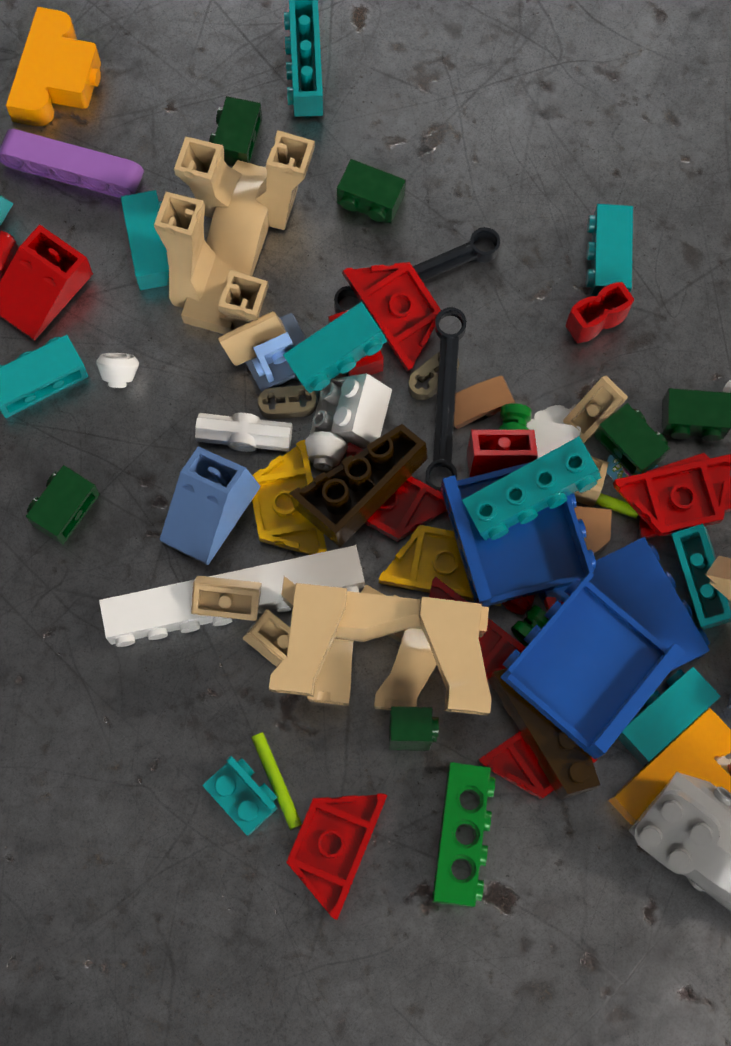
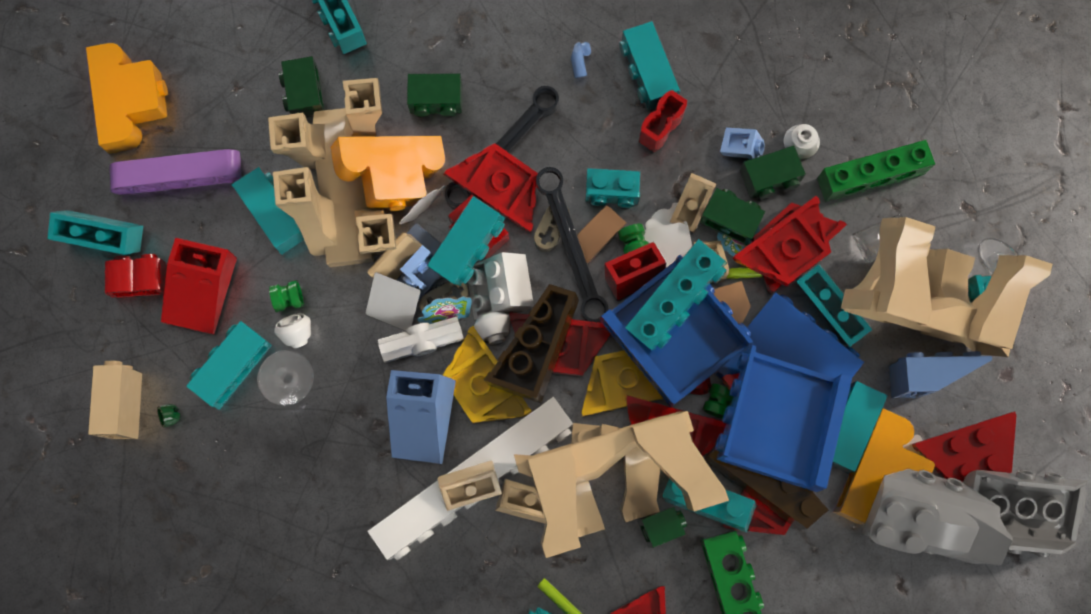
camera: 20 degrees left, 5 degrees up
dark green brick [25,465,100,545] -> none
none -> clear dish [258,350,314,406]
none -> green wheel [269,280,304,313]
none -> light orange brick [330,136,445,211]
none -> white sticker [366,272,420,331]
none -> white sticker [399,185,446,224]
none -> sticker [417,296,472,324]
none -> medium blue arm [571,42,591,78]
none -> teal bracket [585,168,640,208]
none -> teal brick [662,478,756,533]
none -> light blue bracket [720,127,765,160]

